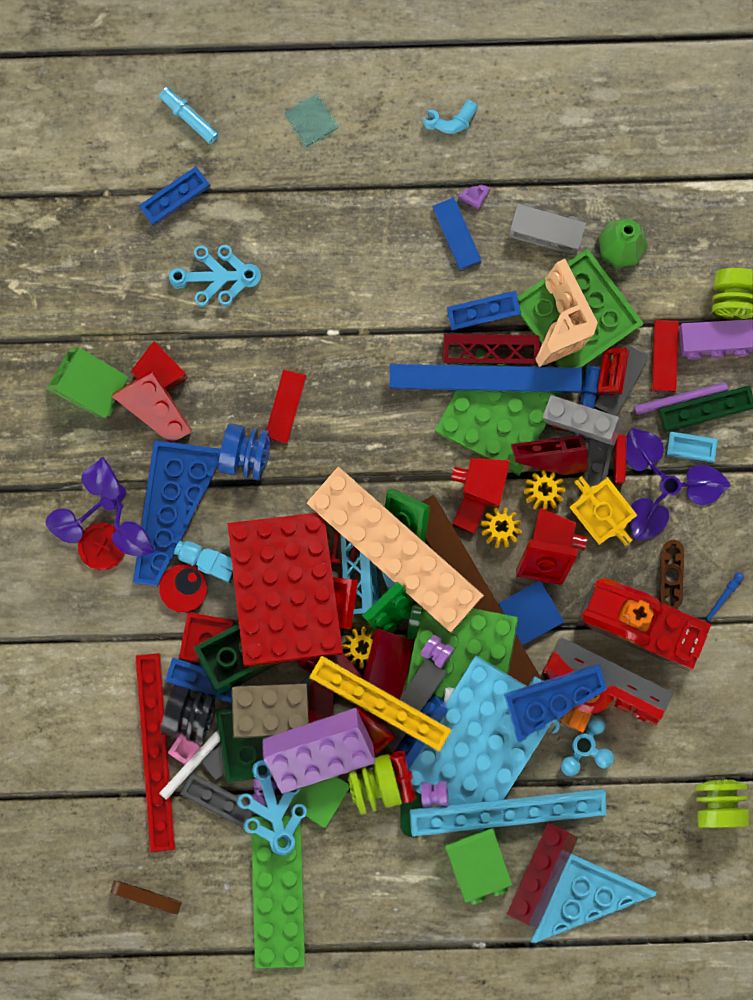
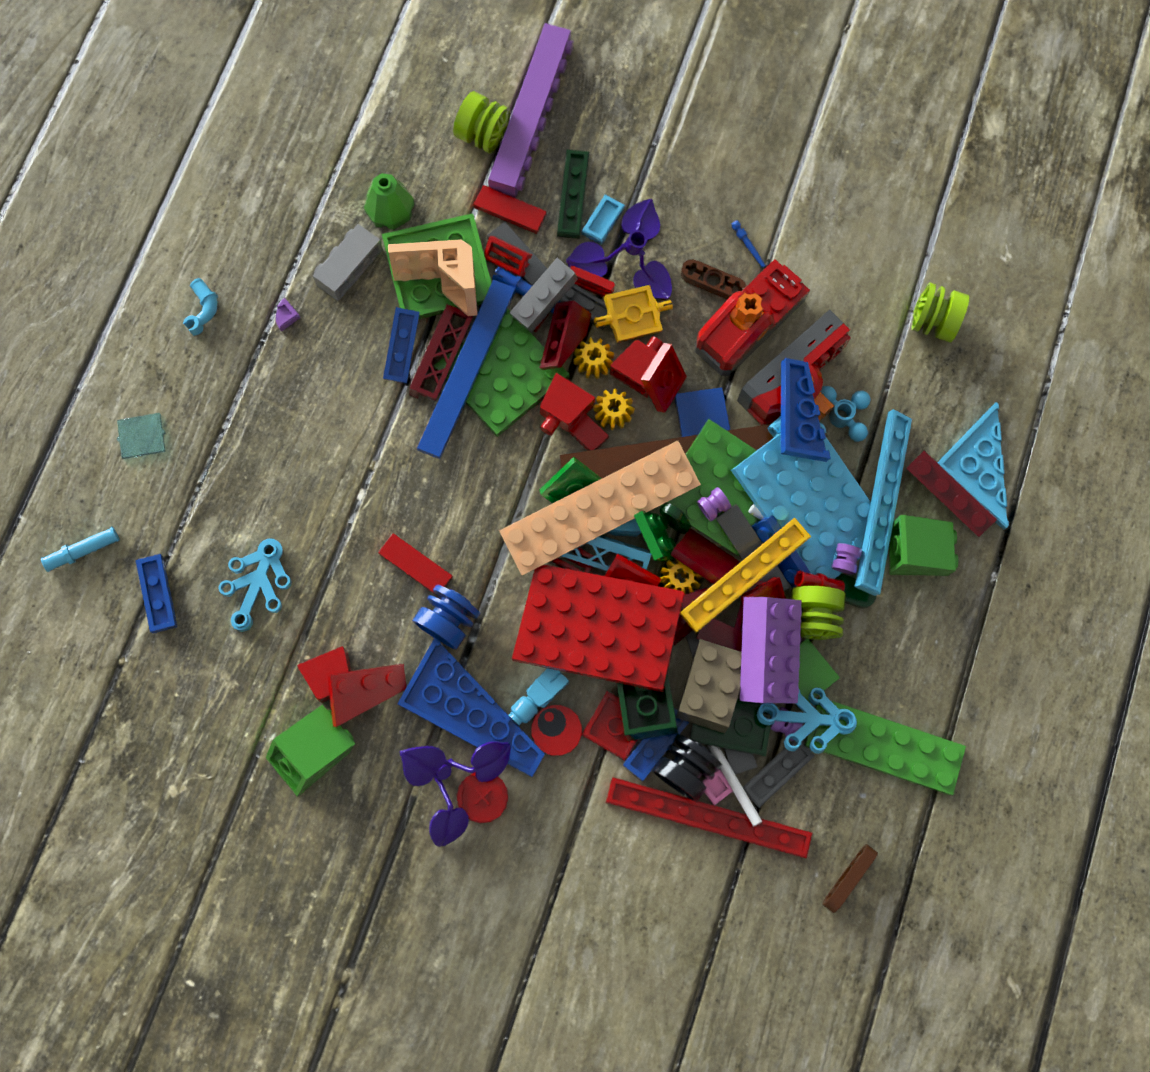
camera: 75 degrees left, 5 degrees down
blue tile [432,197,482,271] -> none
medium lavender bar [634,382,728,415] -> none

